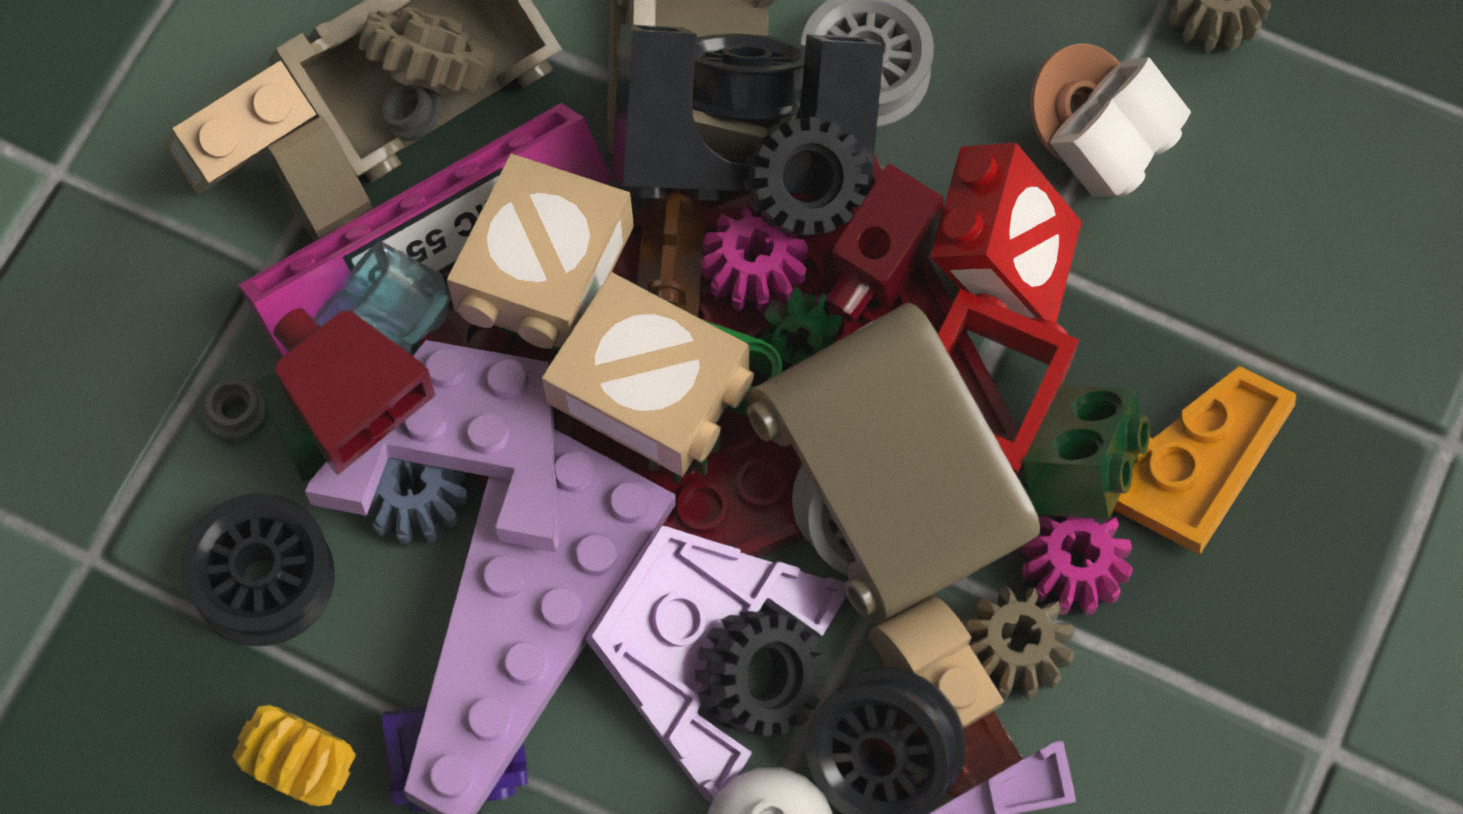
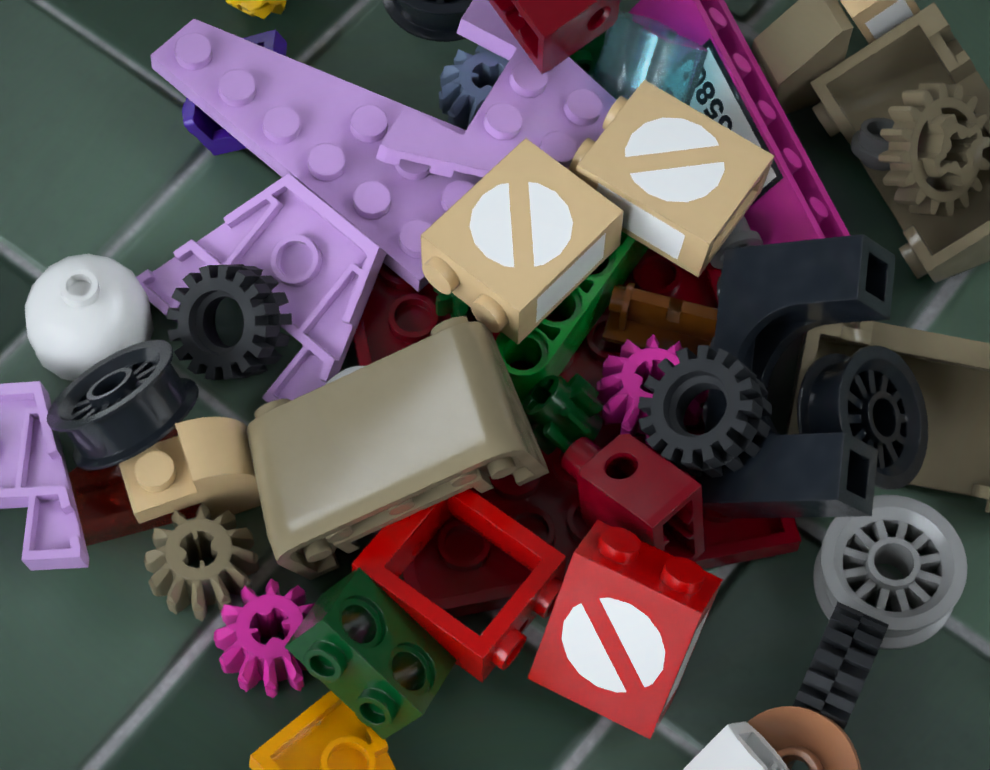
camera: 100 degrees right, 5 degrees down
none -> black tyre [793,602,889,730]

